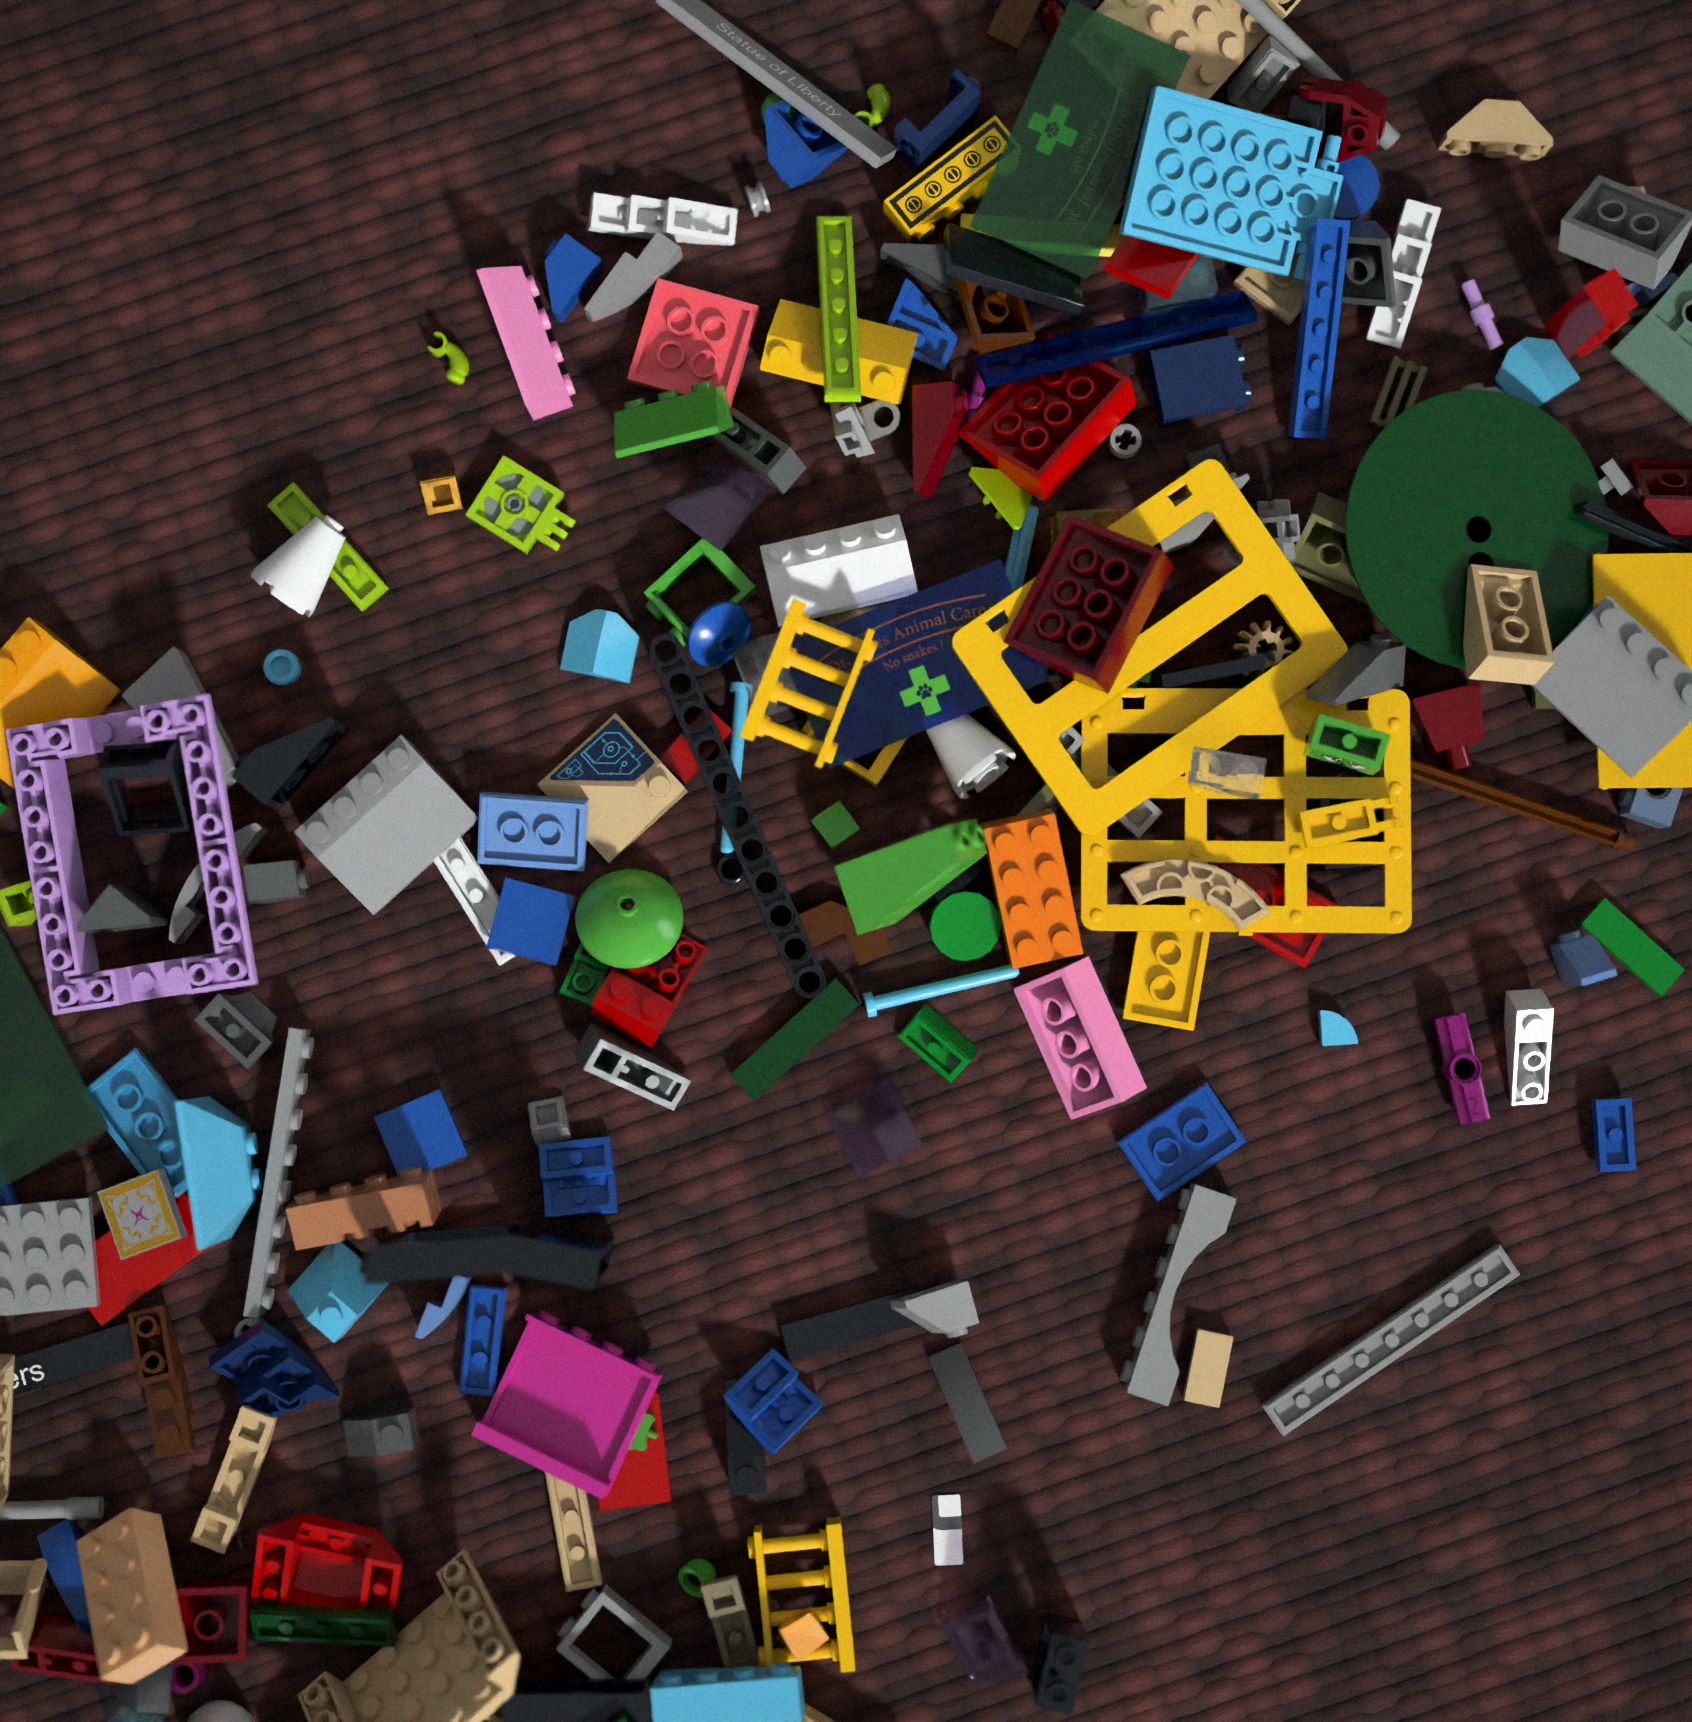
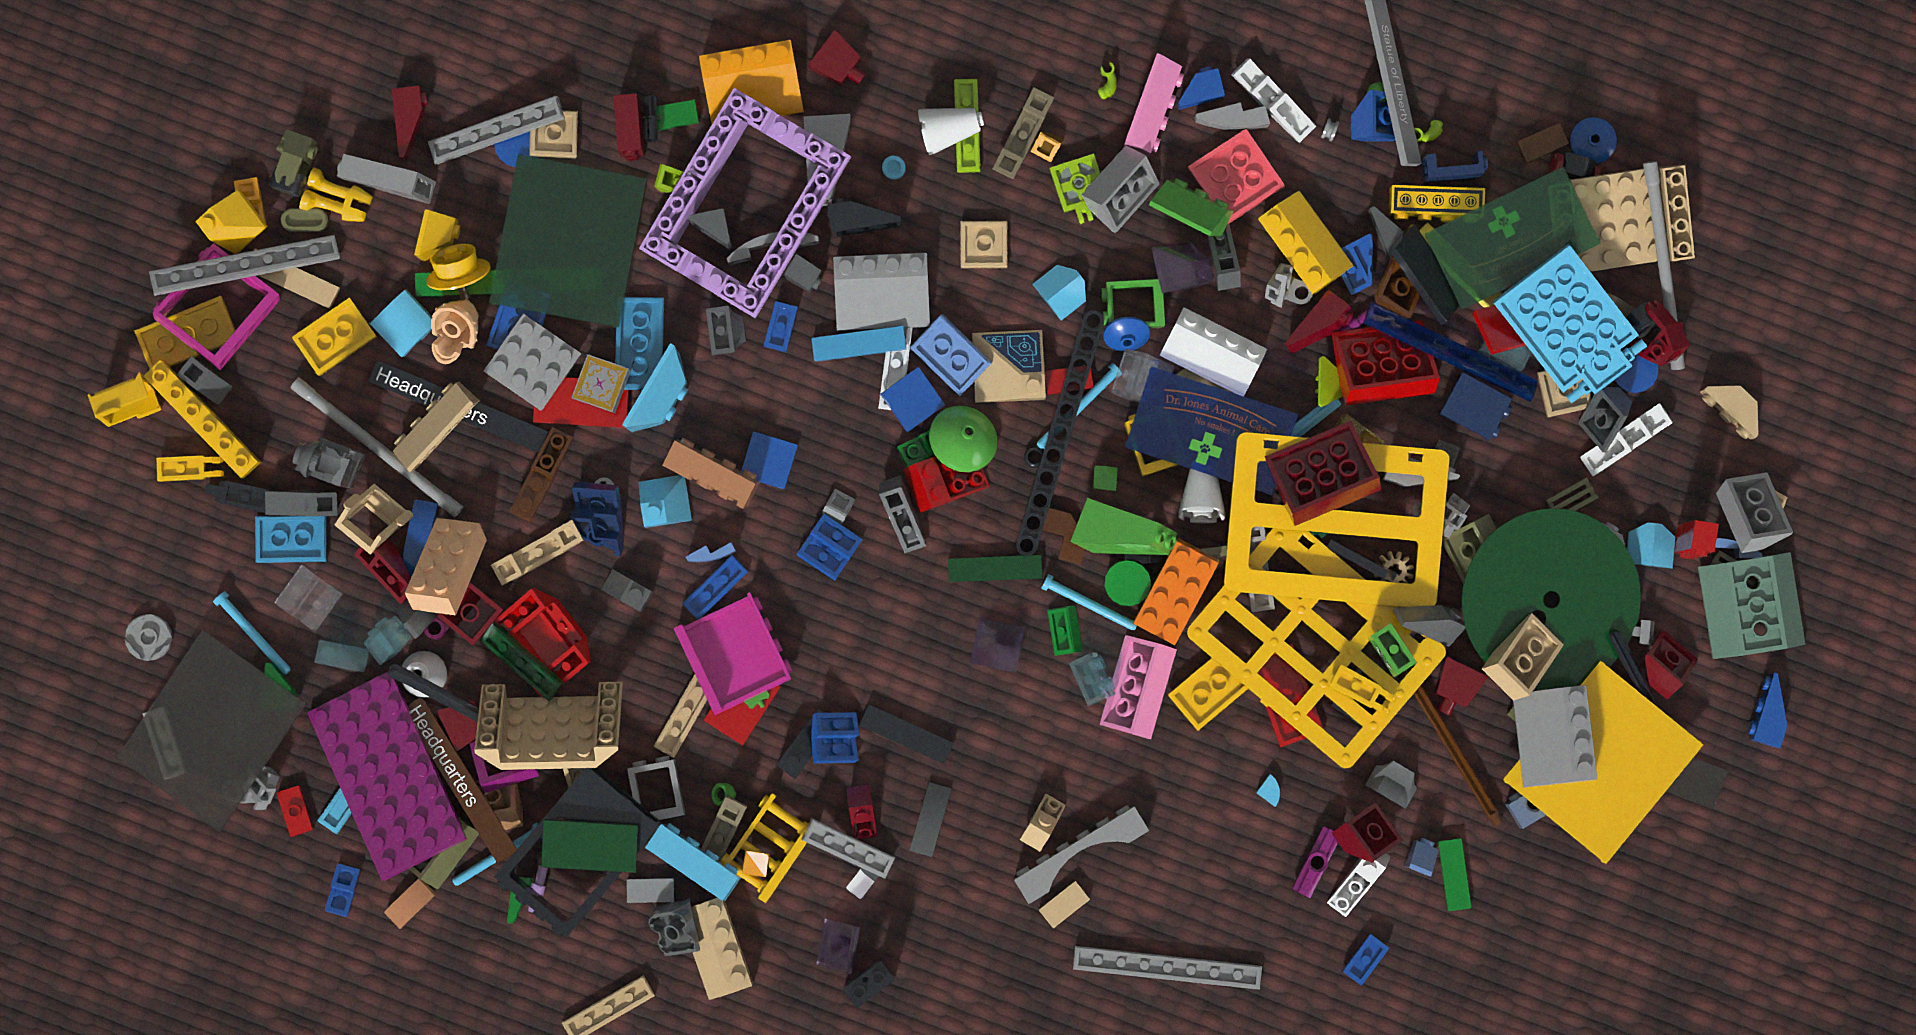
camera: 40 degrees right, 0 degrees up
black window [98,741,193,836] -> none
light grey plate [243,1027,314,1318] -> none
black window [360,1222,614,1290] -> none
yellow fence [740,599,878,769] -> none
lime tile [816,216,861,402] -> none
light grey slope [890,1281,979,1338] -> none
light grey bush [1108,424,1141,459] -> none
blue tile [1116,1081,1247,1202] -> none
tan tile [1120,859,1271,931] -> none
clear slope [1188,746,1267,800] -> none
light grey slope [1227,35,1300,113] -> none
blue plate [1288,218,1351,439] -> none
lavender bar [1461,279,1503,350] -> none
none -> blue plate [764,301,798,353]
none -> light grey tile [801,818,895,878]
none -> dark red torso [808,30,867,86]
none -> dark azure tile [812,326,907,362]
none -> dark red slope [846,784,878,839]
none -> tan tile [961,221,1007,268]
none -> dark tan slope [993,87,1054,179]
none -> tan slope [1020,794,1066,851]
none -> clear light blue brick [1069,652,1116,706]
none -> light grey slope [1082,146,1159,233]
none -> dark red slope [1332,802,1403,863]
none -> dark grey slope [1365,761,1417,809]

